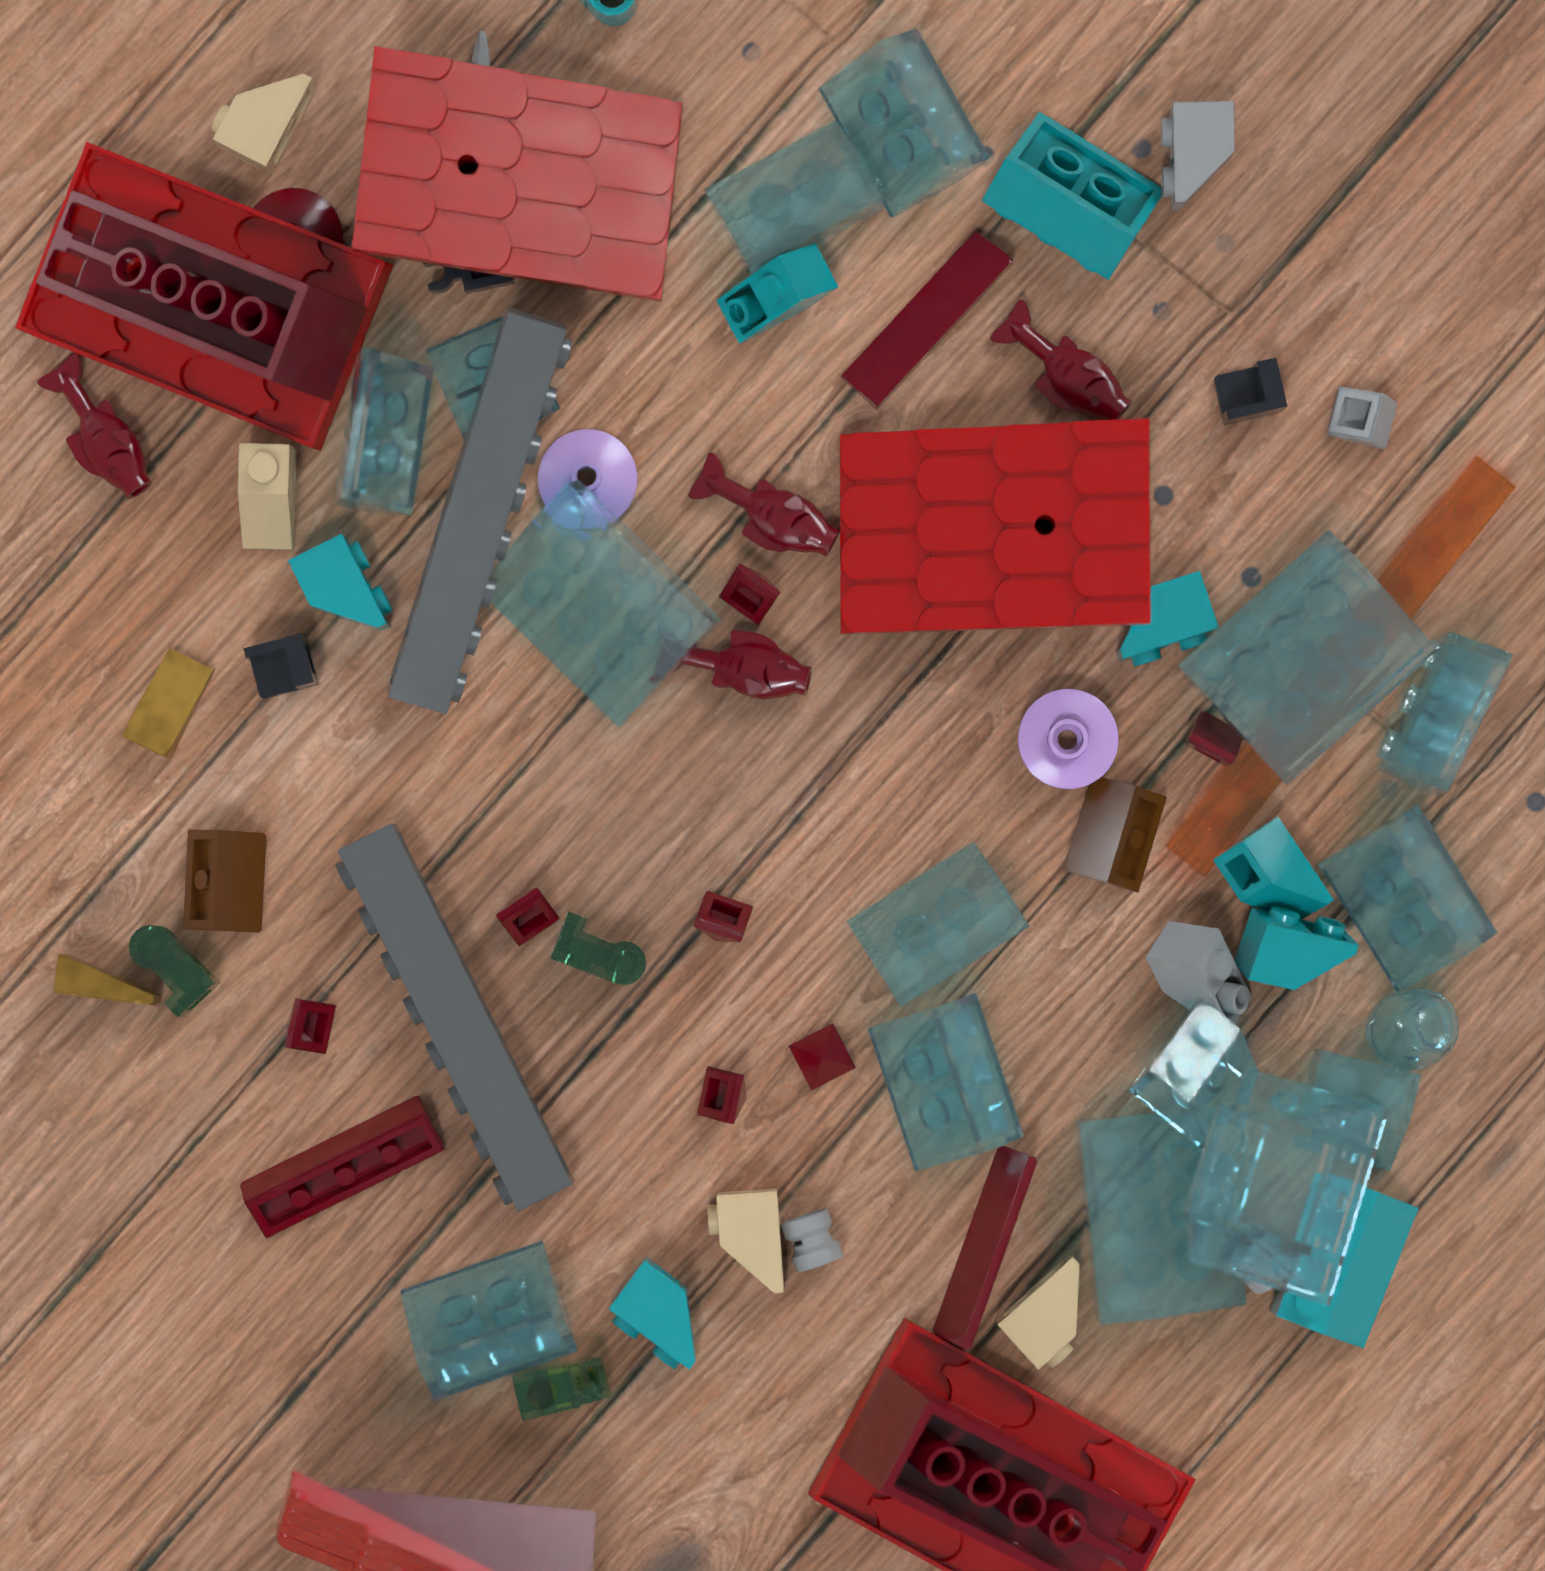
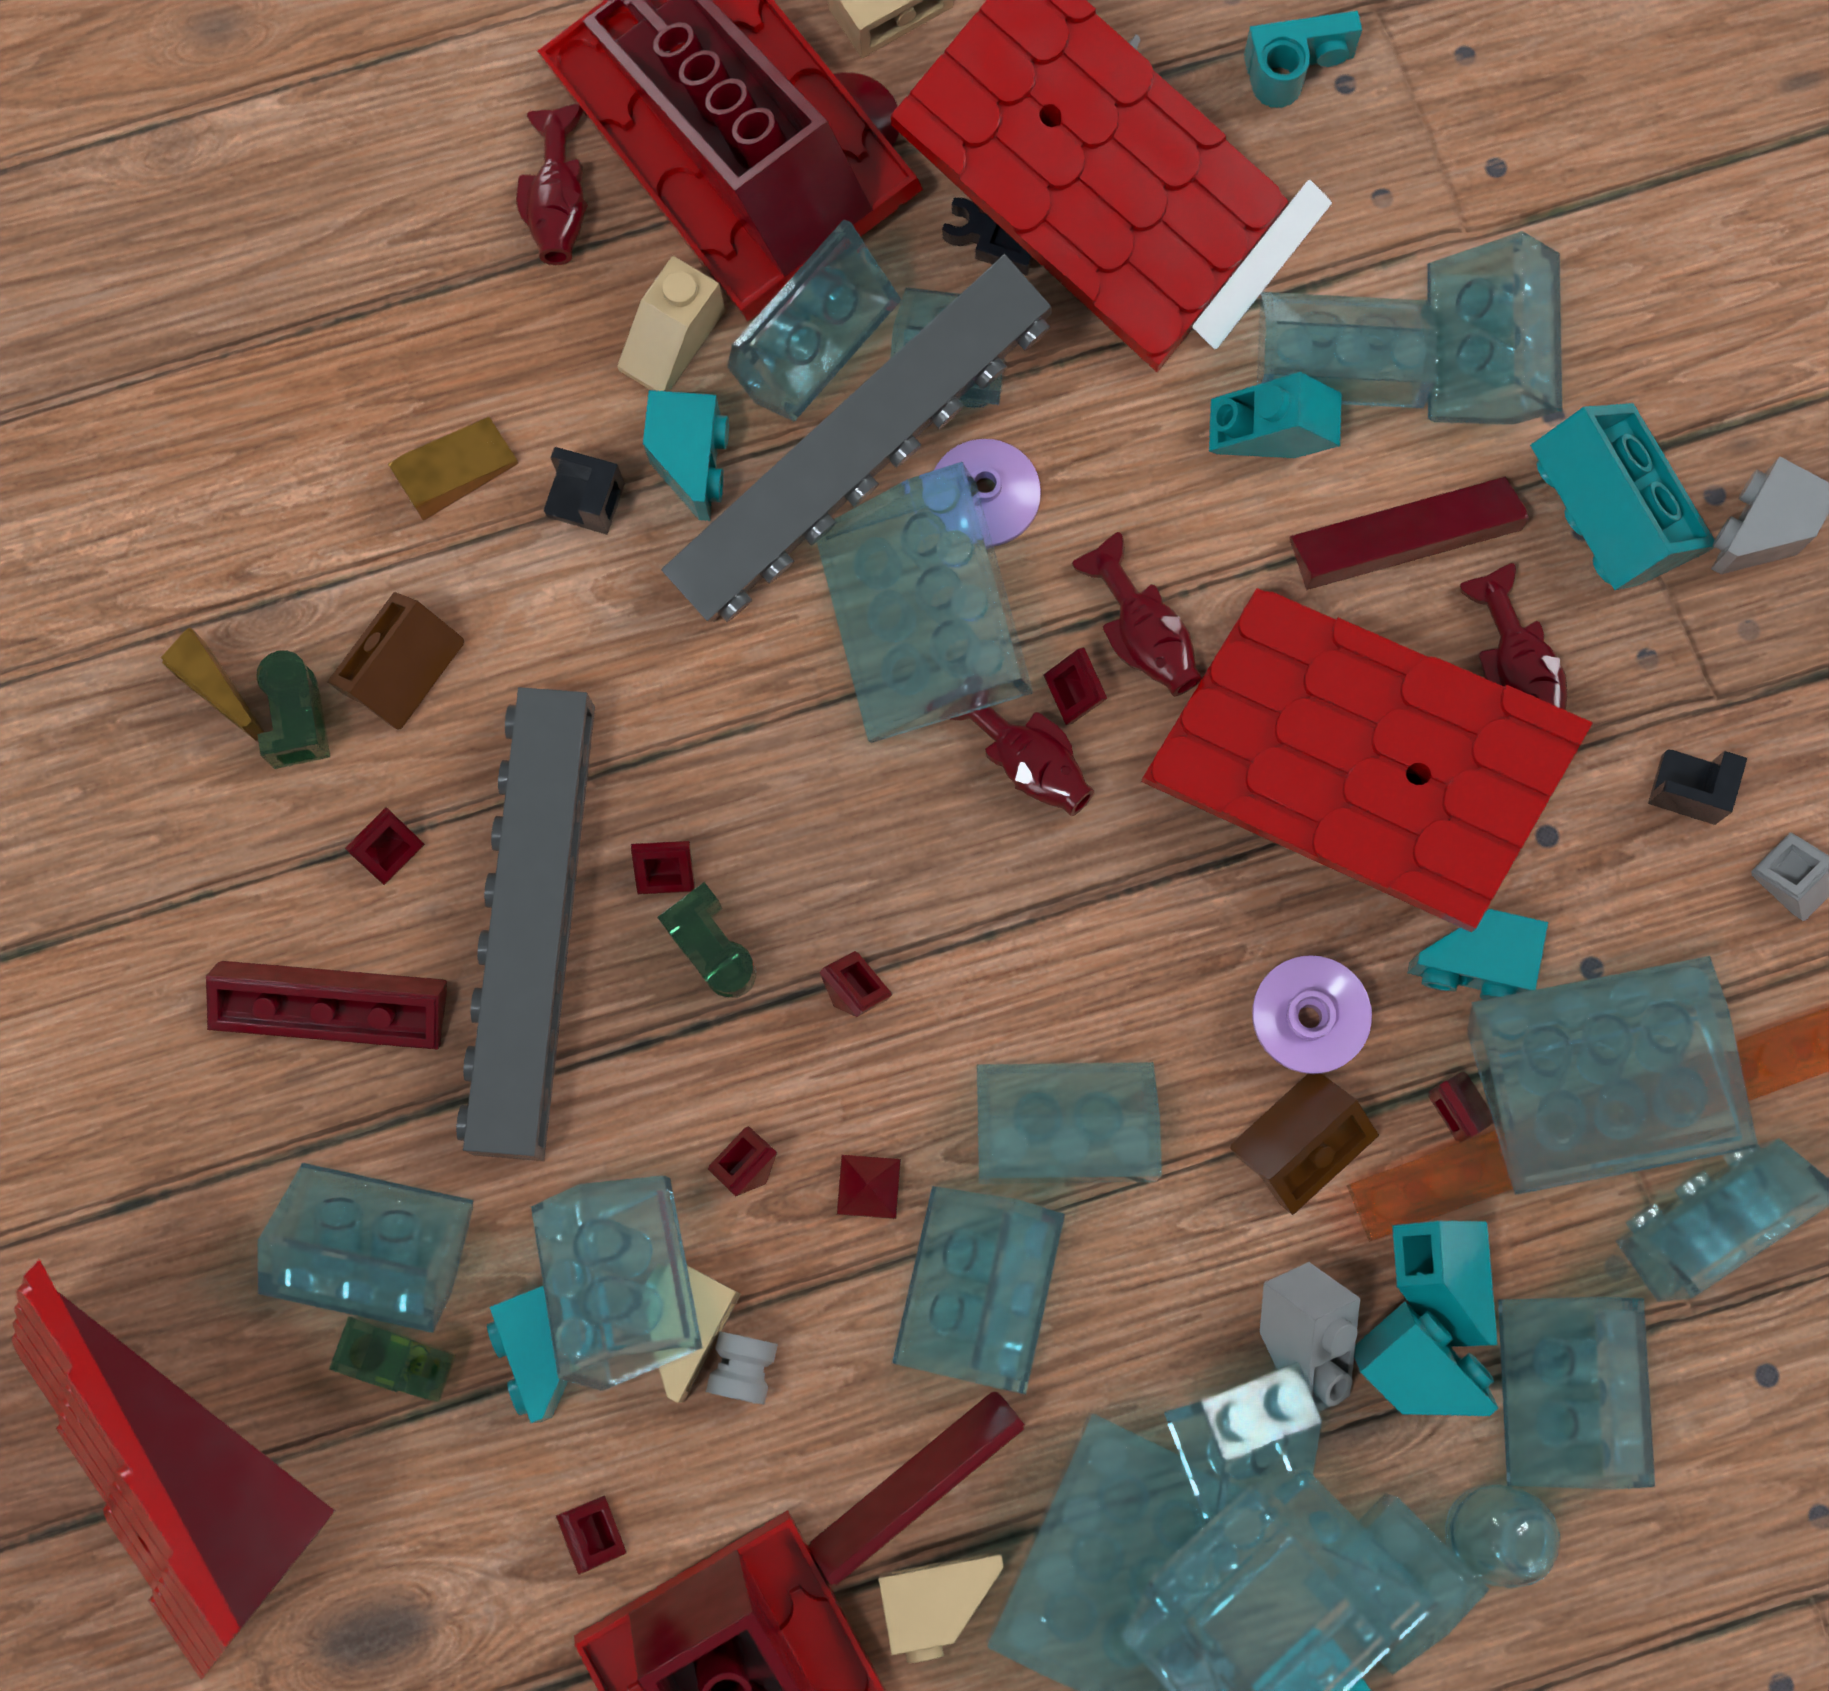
camera: 30 degrees right, 10 degrees down
none -> clear light blue slope [531,1175,702,1391]
none -> dark red slope [556,1495,627,1575]
none -> white sticker [1192,180,1332,349]

